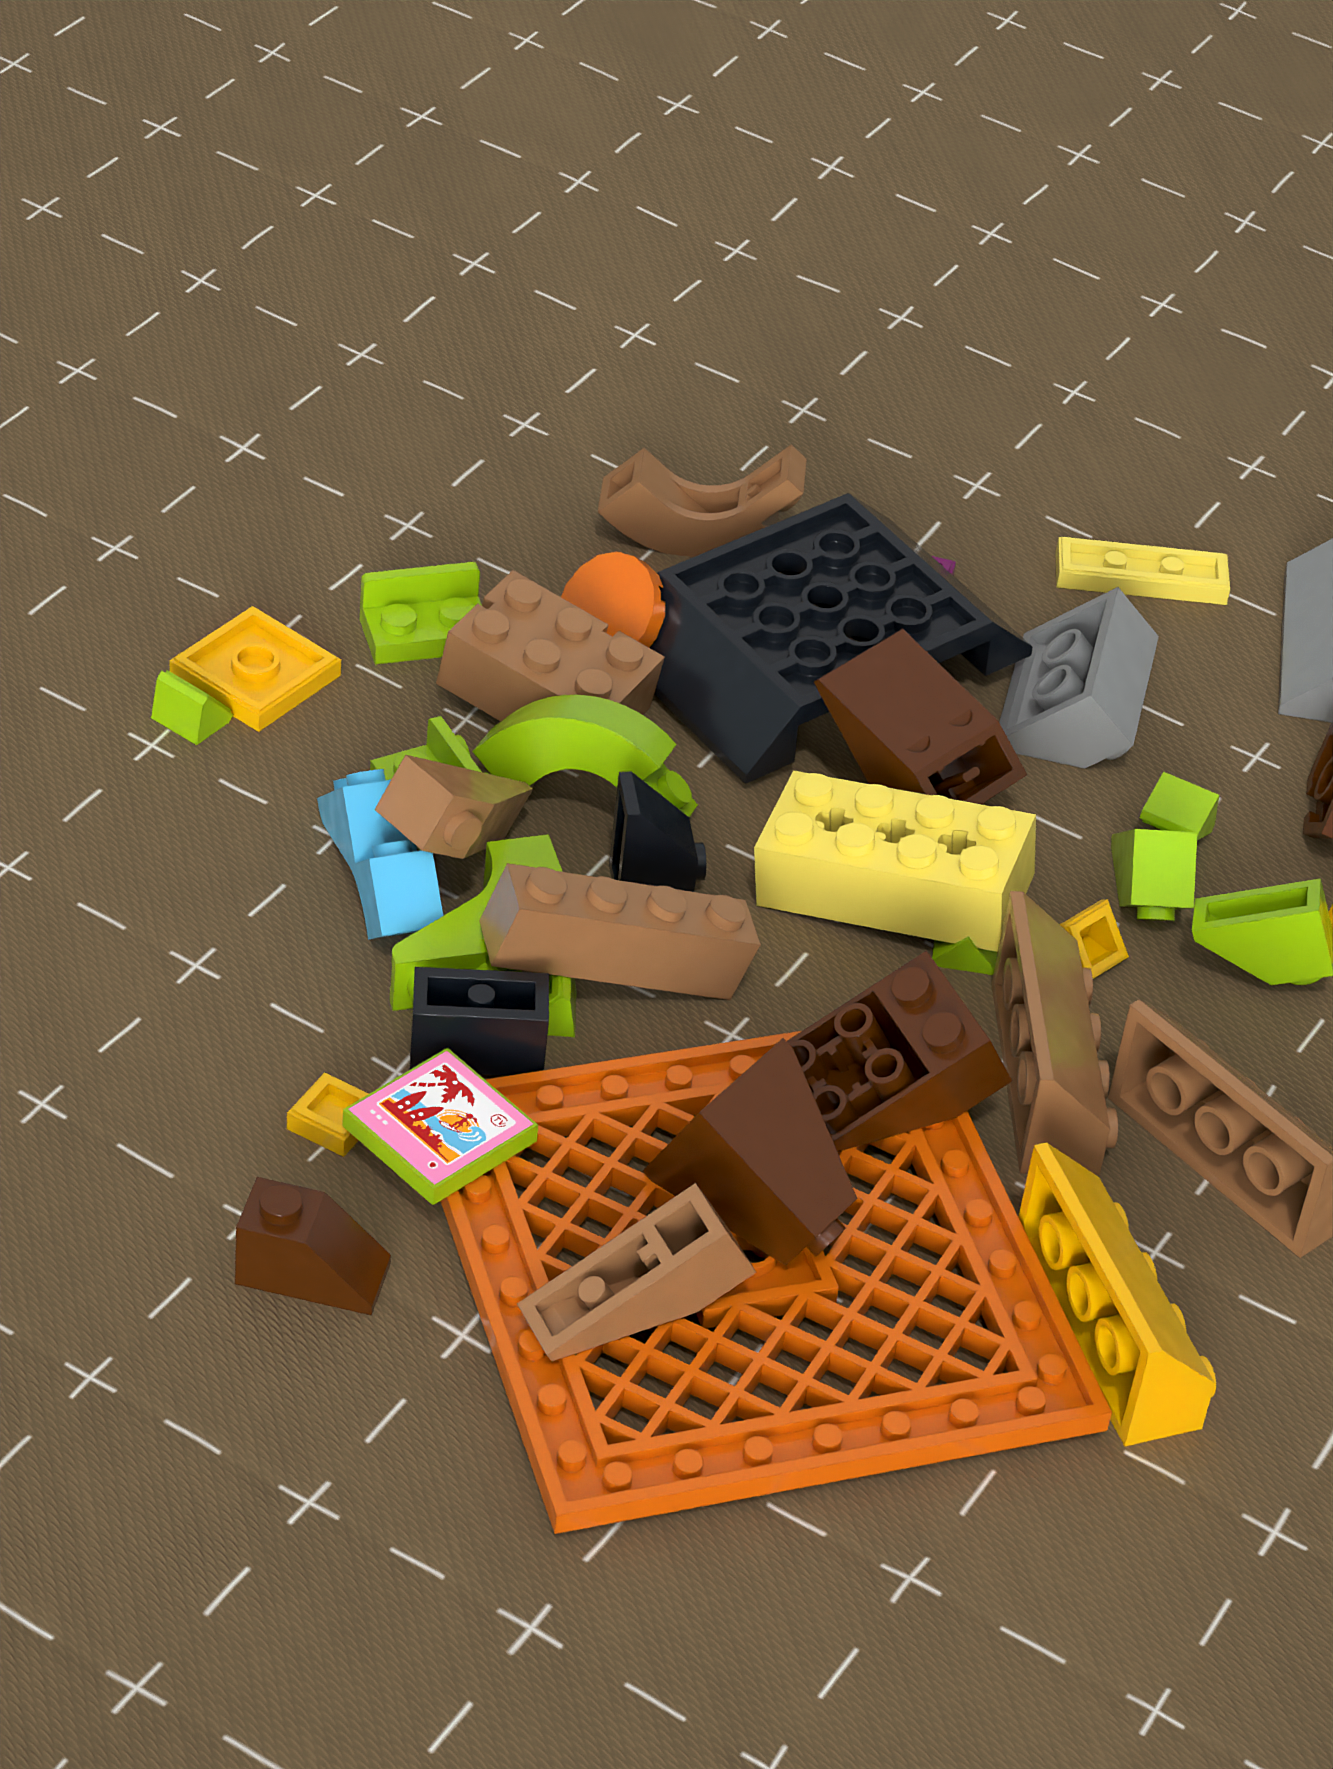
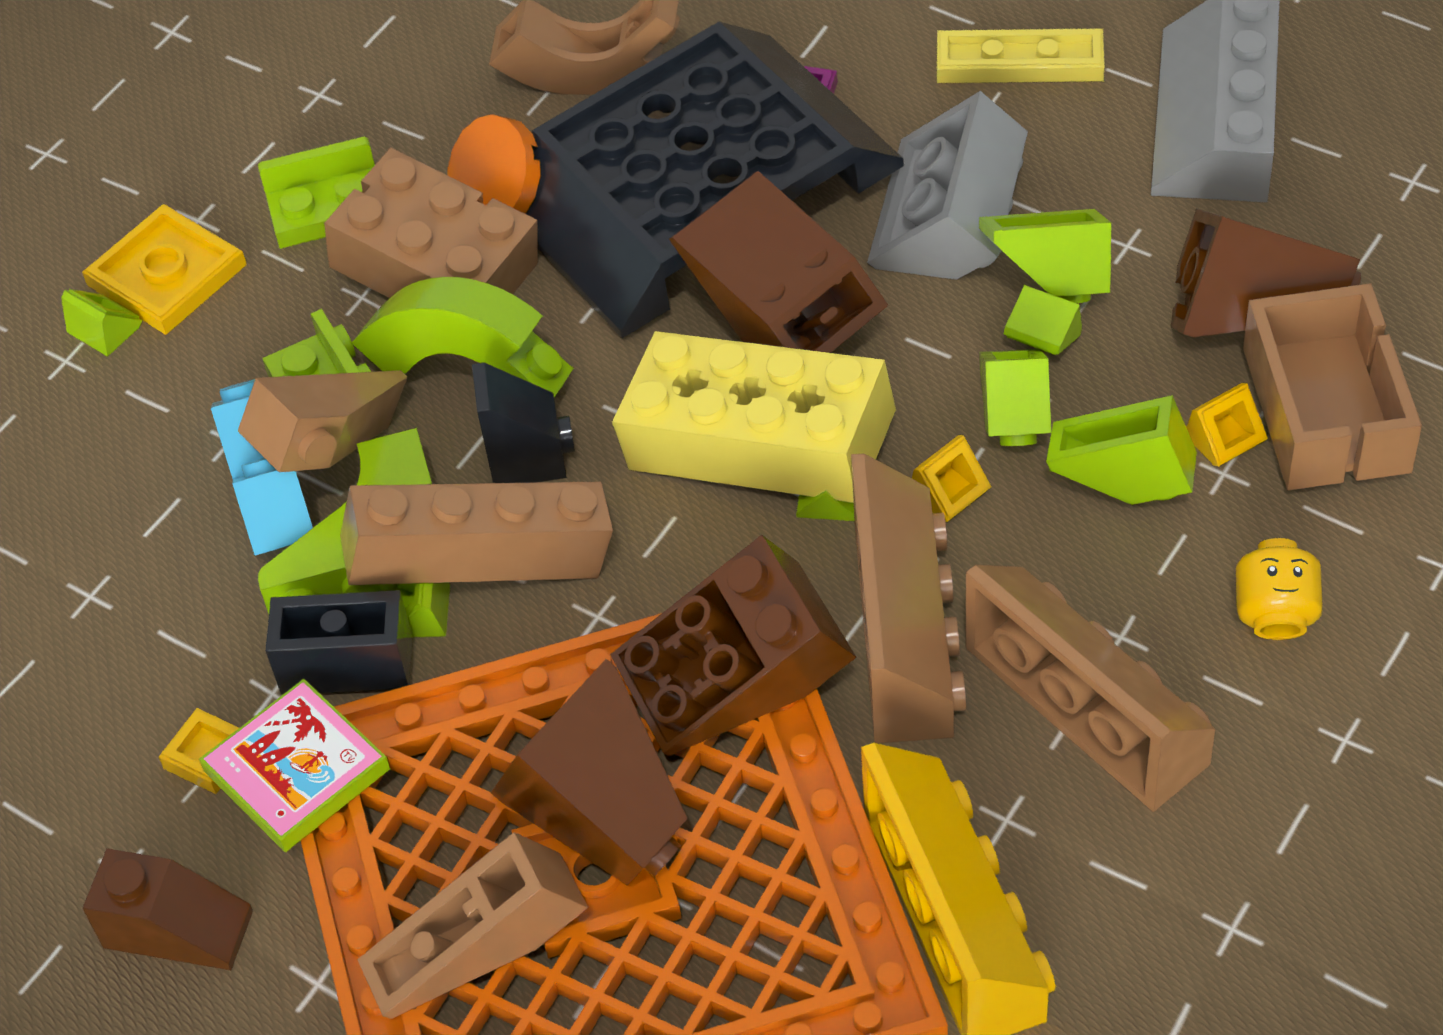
camera: 10 degrees right, 10 degrees up
none -> lime slope [979,209,1111,303]

